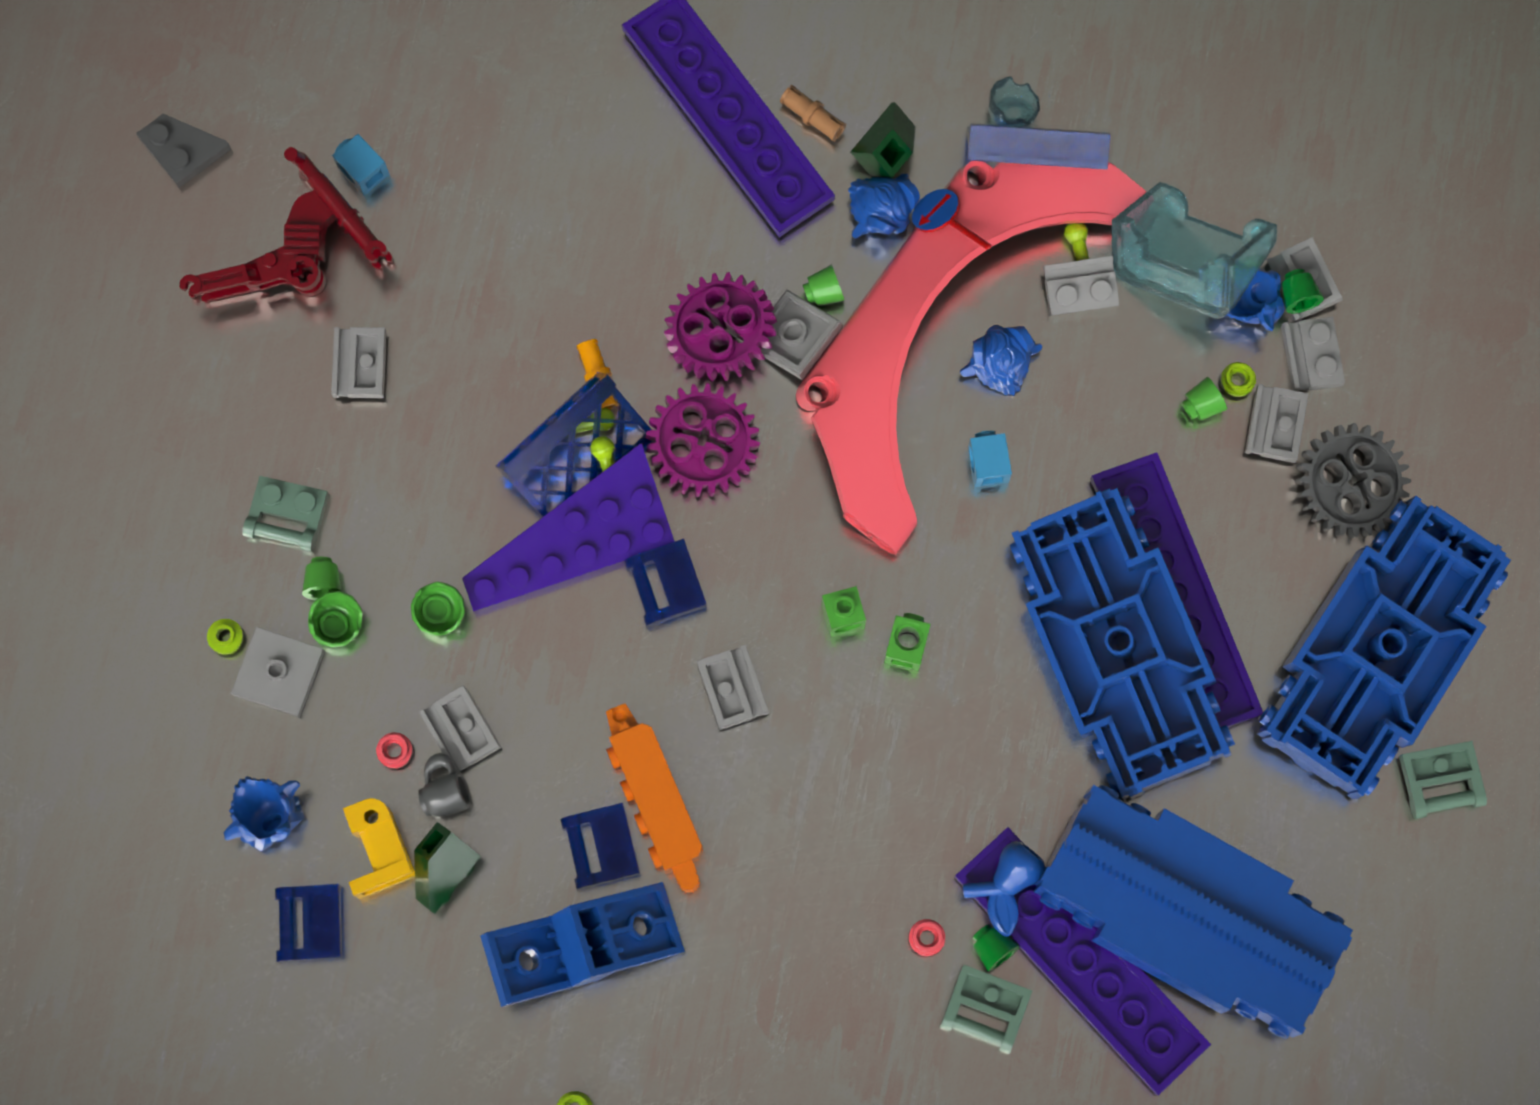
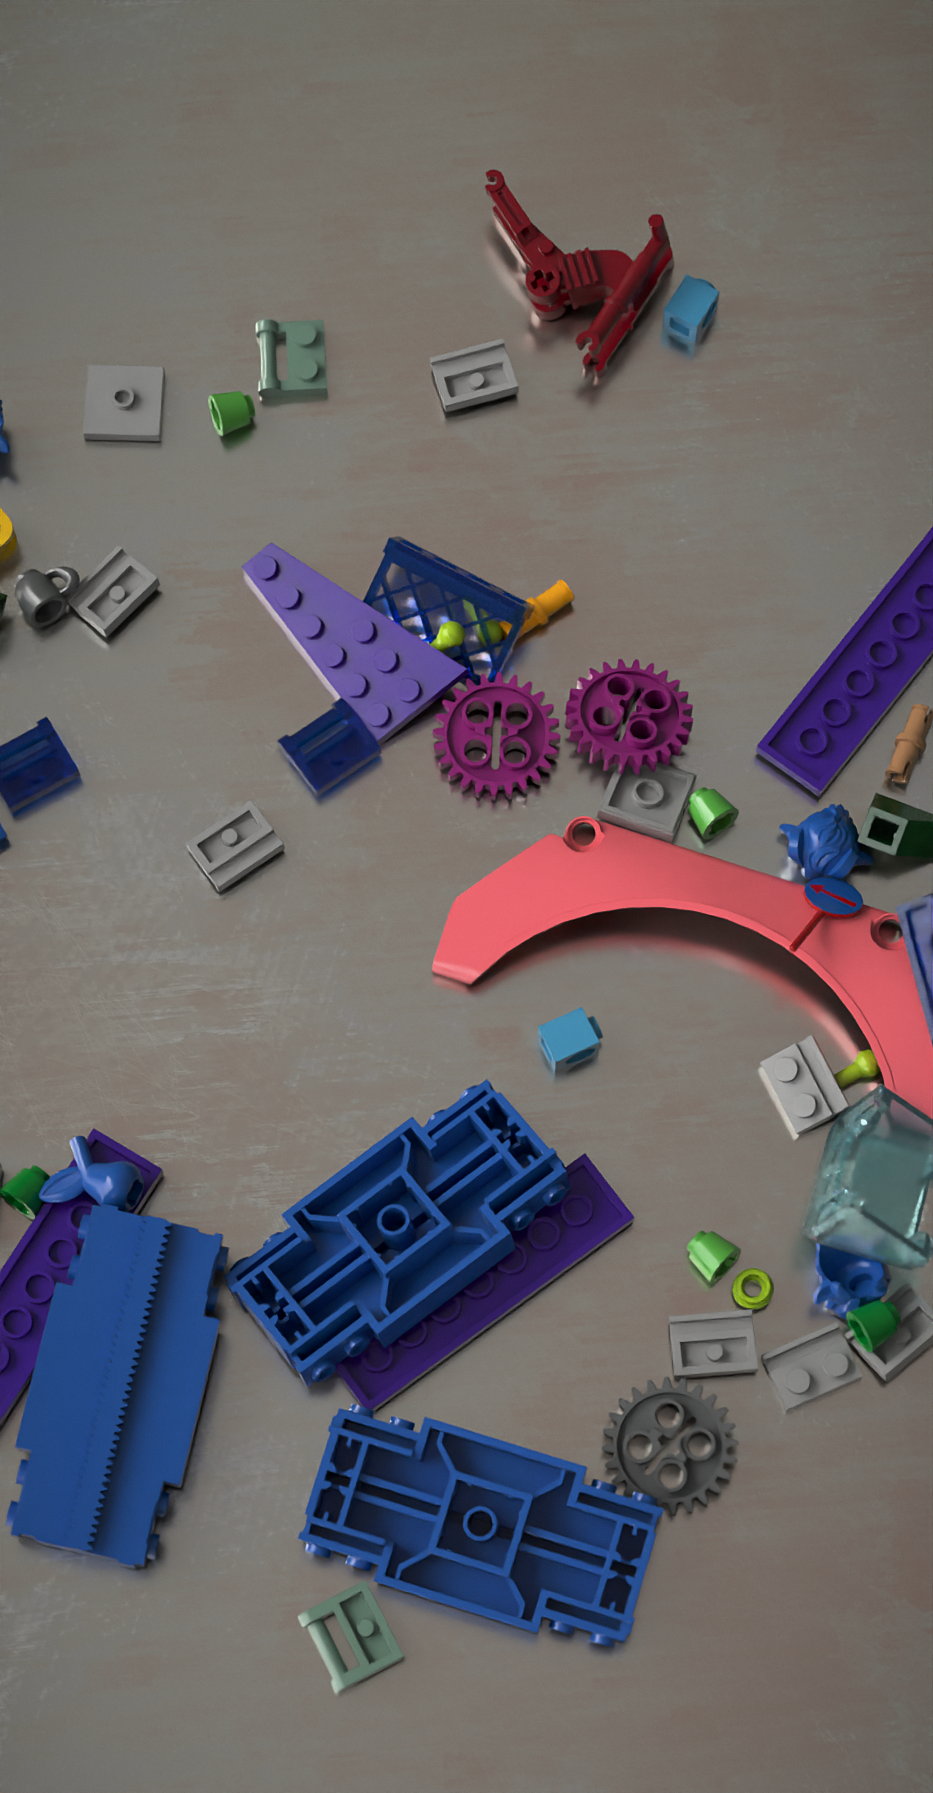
camera: 75 degrees right, 5 degrees down
dark grey wing [136,114,231,188] -> none
lime plate [207,619,244,654] -> none
bright green hair [308,591,363,648] -> none
coral plate [376,732,413,769] -> none
bright green hair [410,582,465,636] -> none
orange hinge [606,703,703,894] -> none
bright green brick [821,586,866,637] -> none
bright green brick [884,613,931,671] -> none
coral plate [909,919,945,956] -> none
blue hair [960,325,1042,396] -> none

